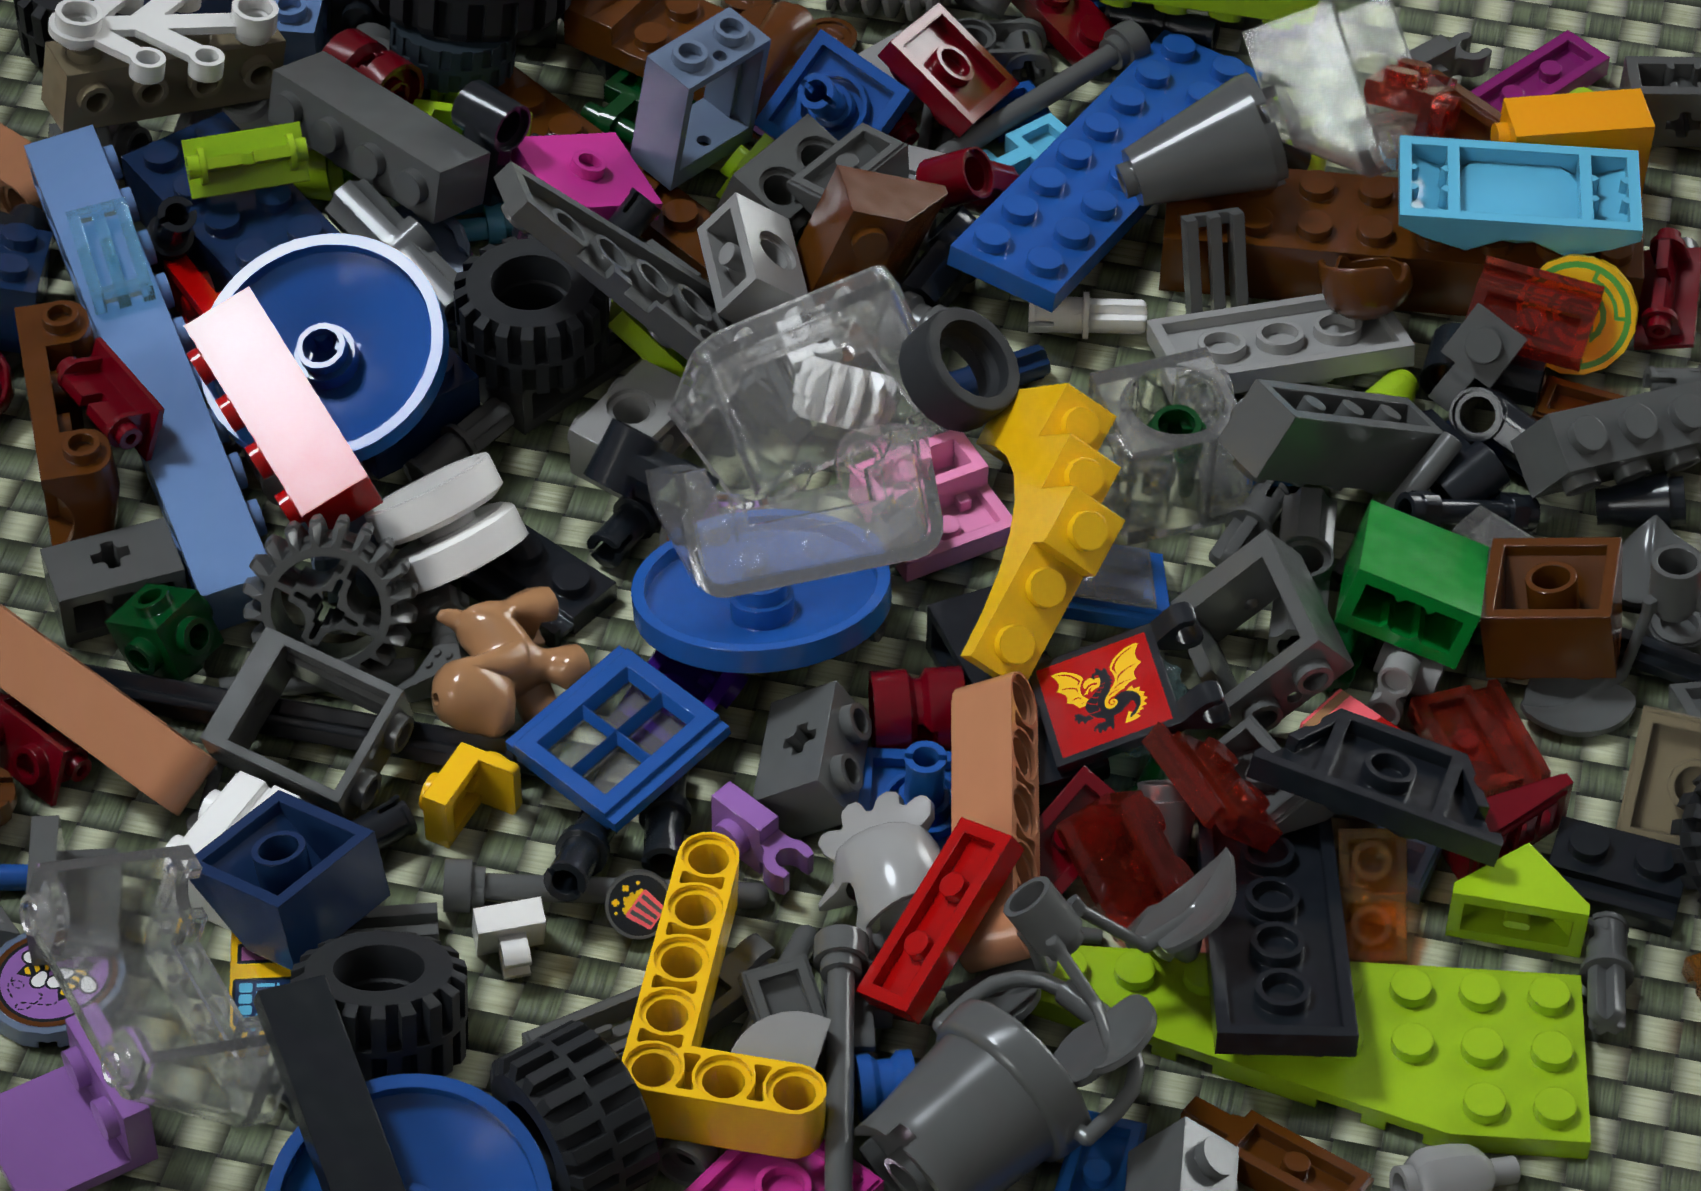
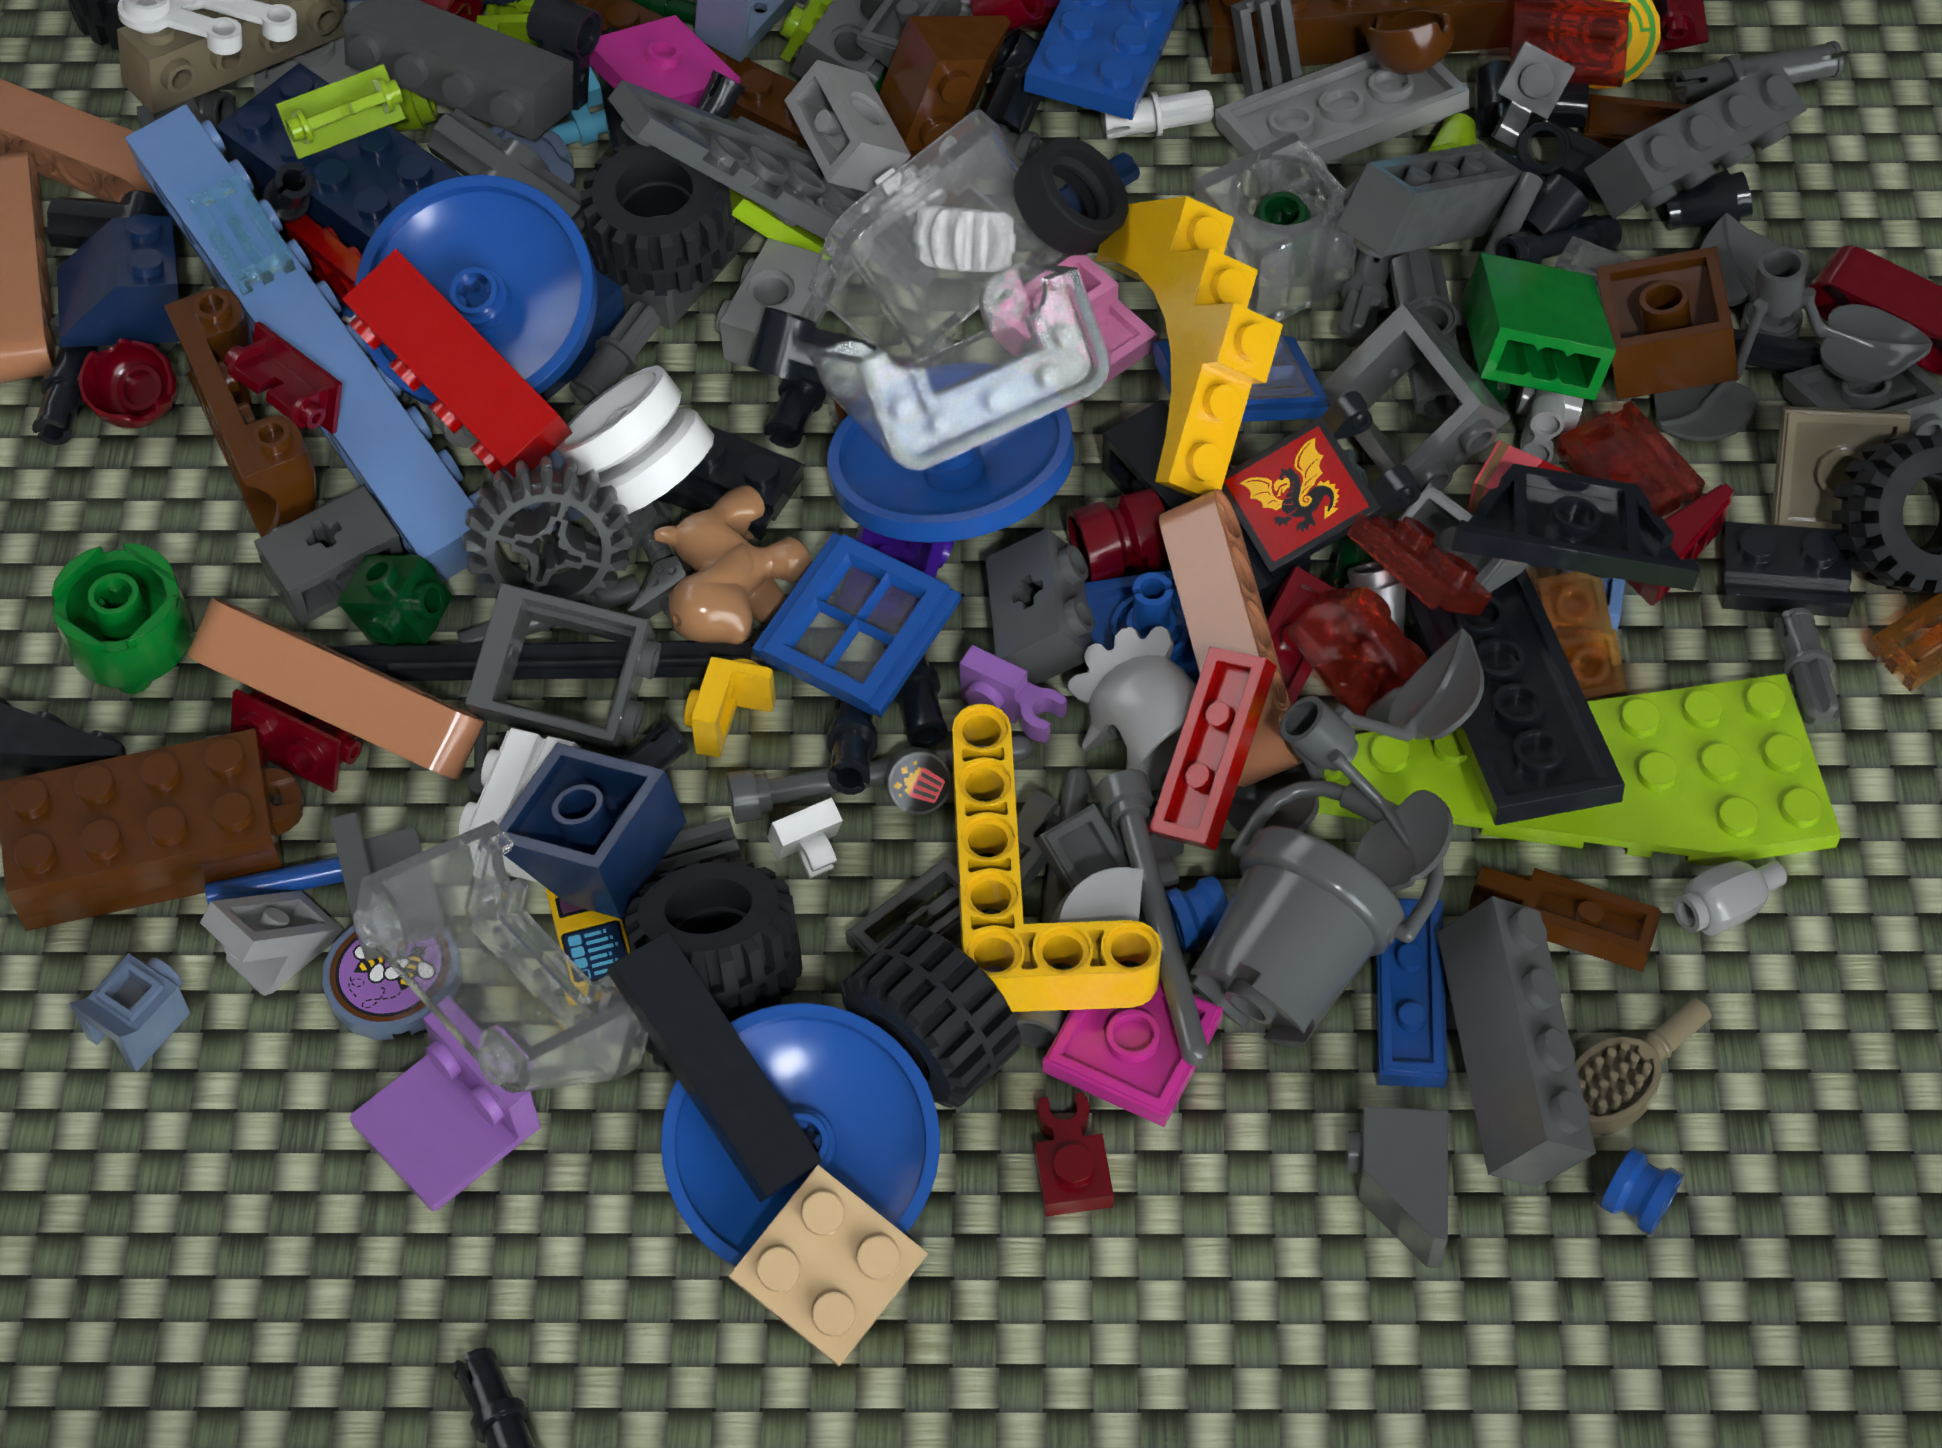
camera: 10 degrees left, 10 degrees up
lime slope [1445,843,1590,958] -> none

